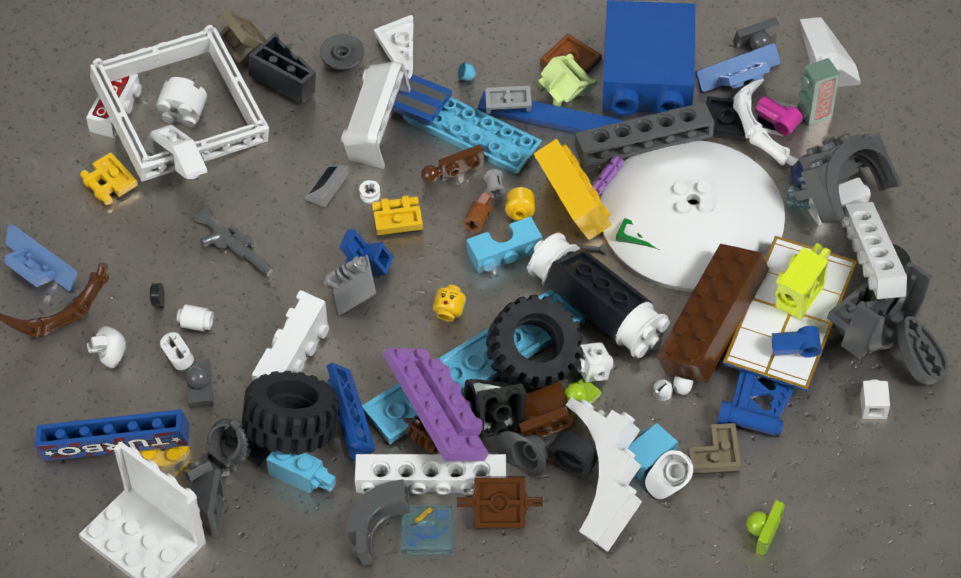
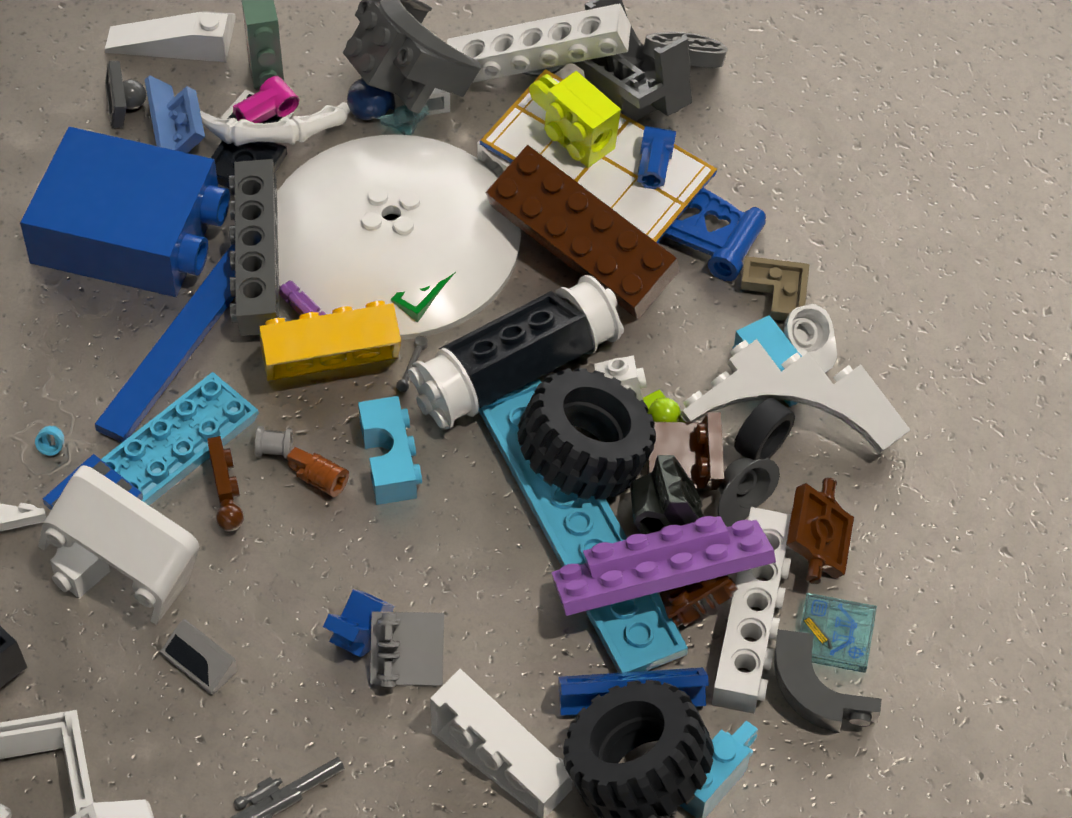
camera: 80 degrees left, 0 degrees up
white bush [359,180,380,204] -> none
yellow plate [372,195,423,236] -> none
yellow head [432,285,466,322] -> none
light grey hinge [485,85,532,114] -> none
yellow head [505,187,536,221] -> none
yellowish green piece [536,54,598,107] -> none
dark orange tile [540,33,602,80] -> none
white hinge [653,379,673,401] -> none
white hinge [673,376,694,395] -> none
lime tile [746,500,785,556] -> none
white brick [860,379,890,419] -> none

